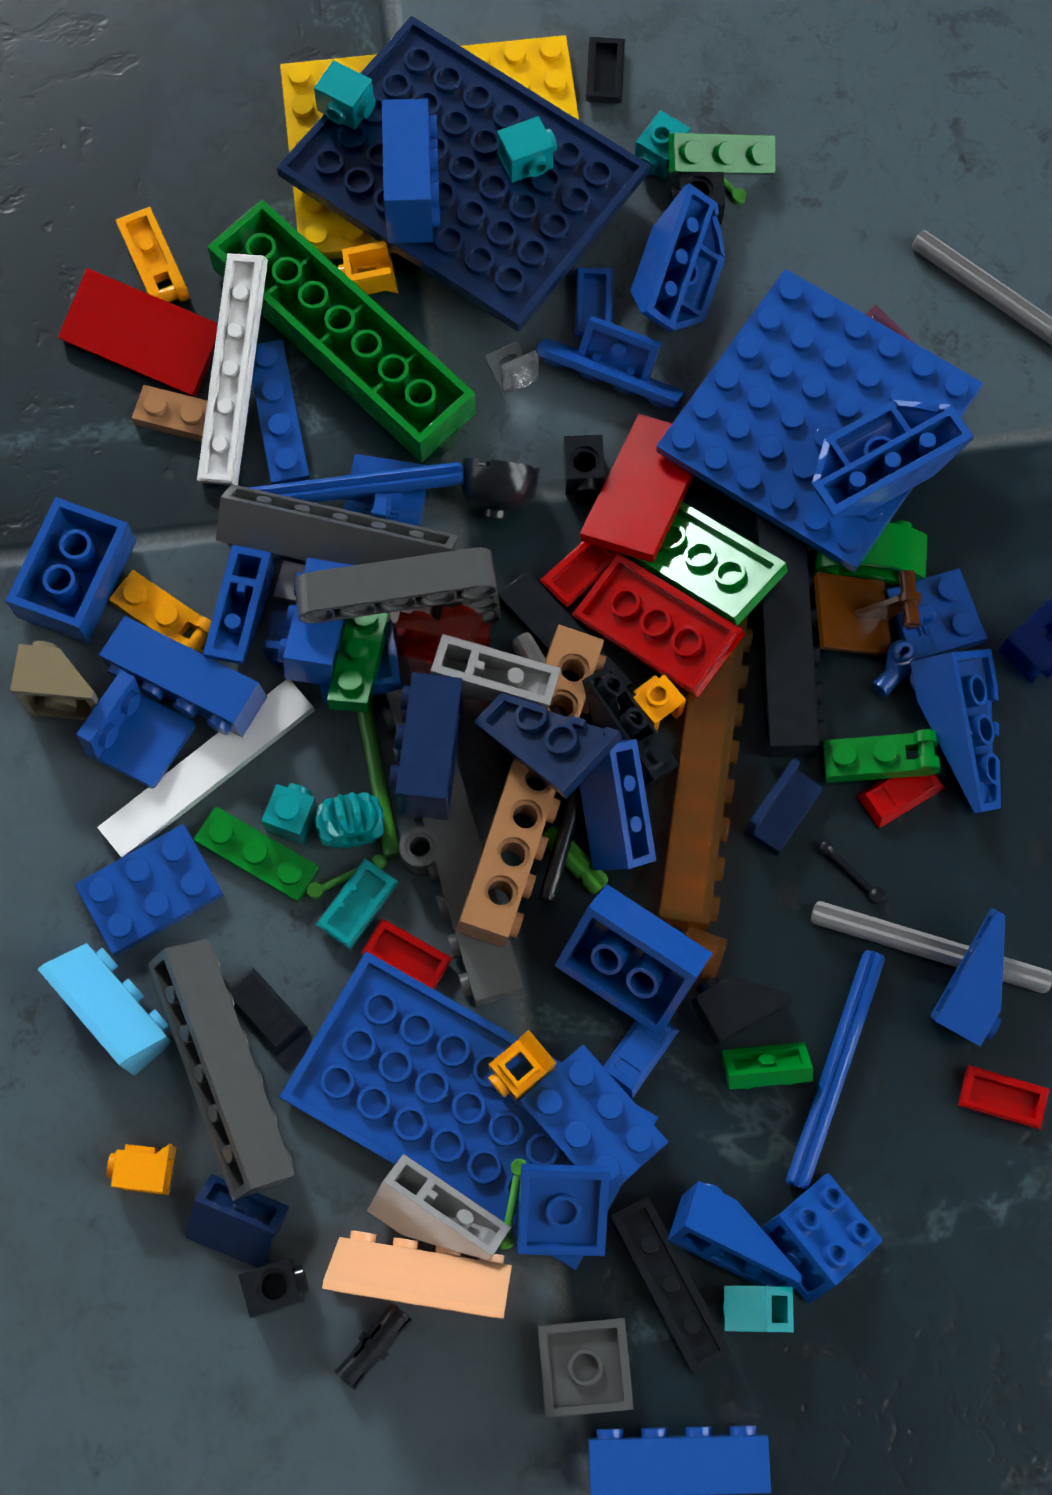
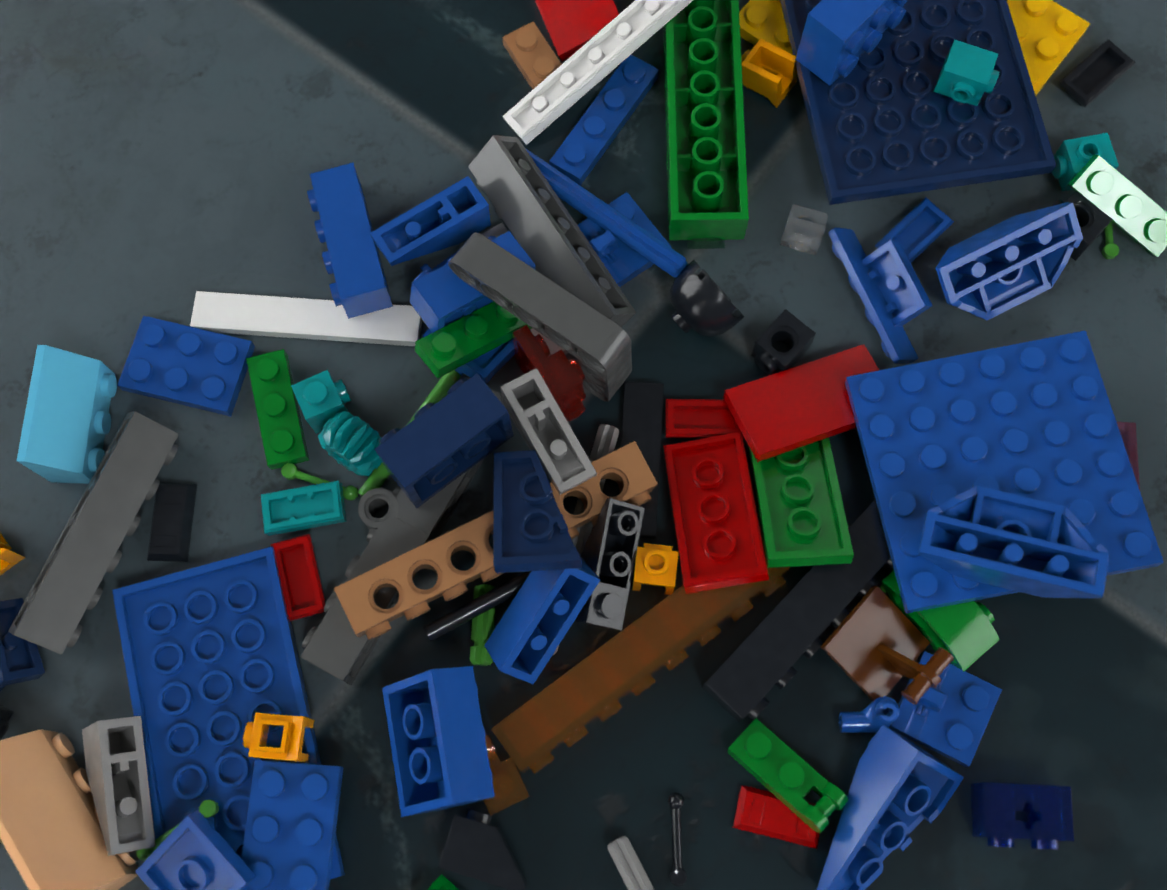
camera: 50 degrees right, 0 degrees up
blue brick [5,497,136,644] -> none
dark tan slope [10,641,100,721] -> none
blue bracket [76,670,196,789] -> none
light orange plate [109,570,212,654] -> none
blue tile [603,1020,680,1099] -> none
dark blue panel [744,758,823,856] -> none

